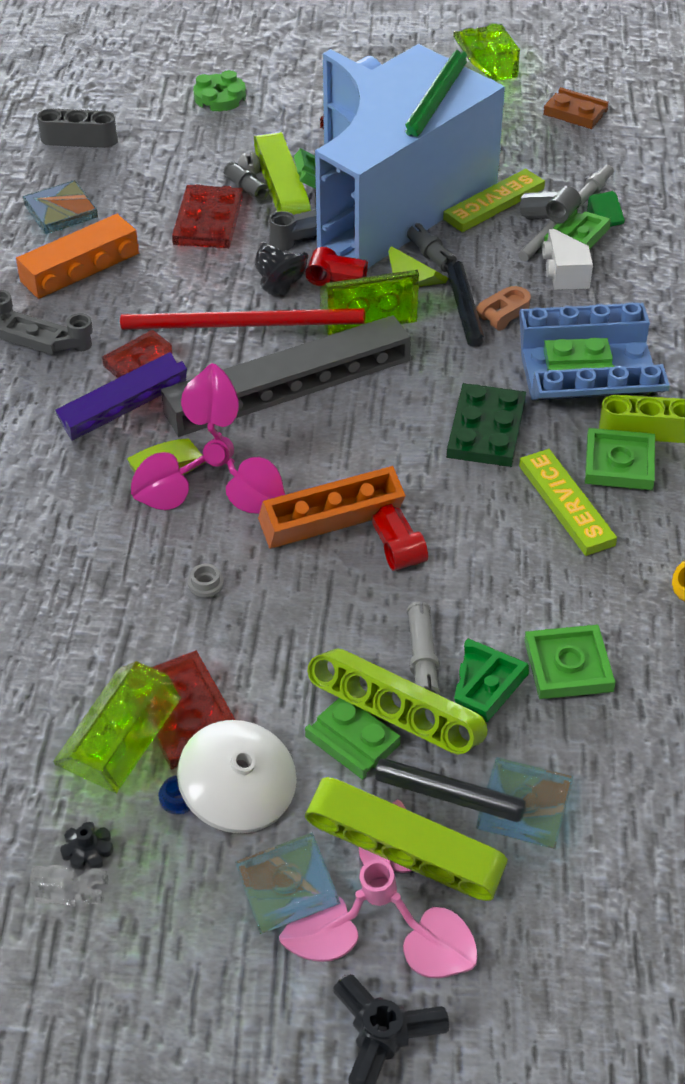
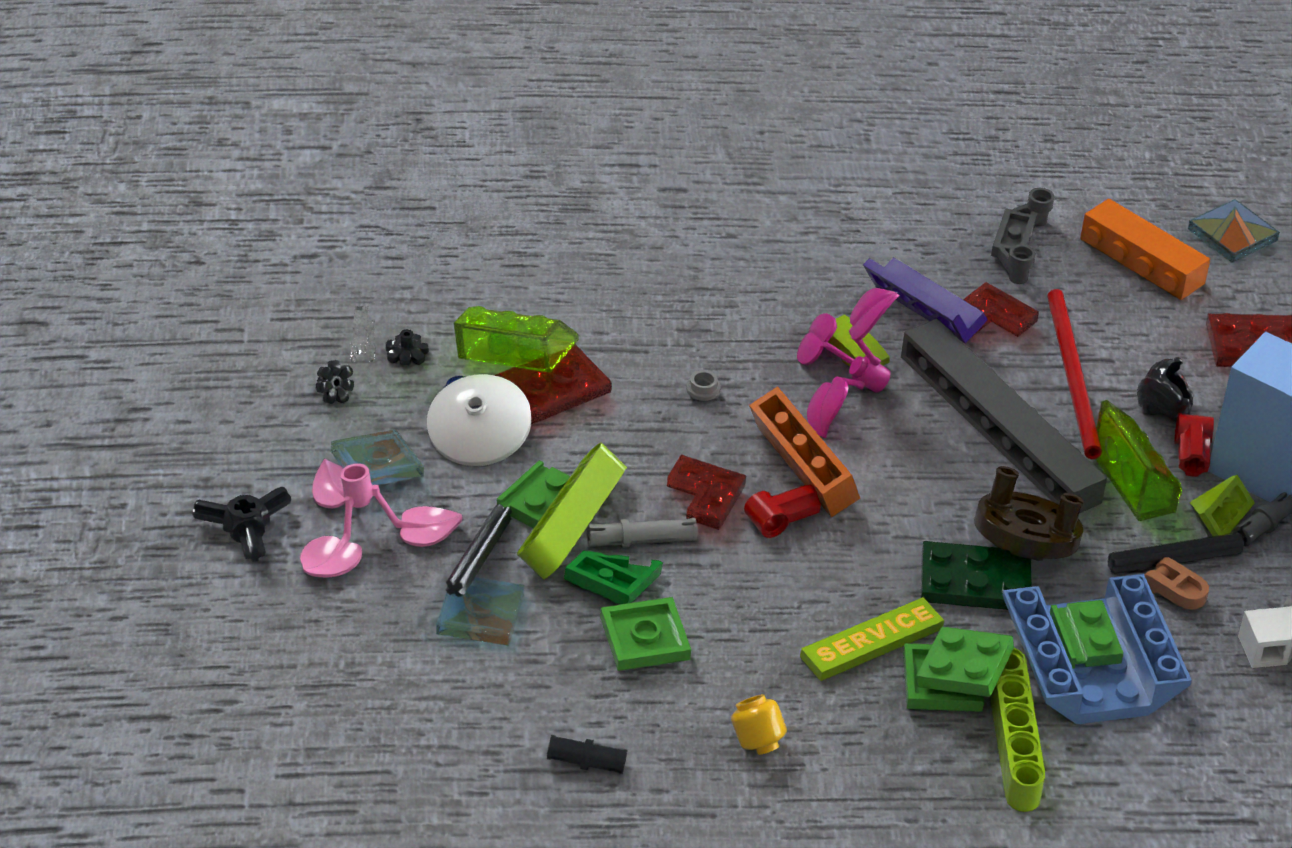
camera: 80 degrees right, 5 degrees down
lime beam [305,777,508,901] -> none
none -> black plant [316,360,354,404]
none -> clear red plate [667,455,746,530]
none -> bright green plate [917,627,1014,697]
none -> dark brown piece [974,466,1084,561]

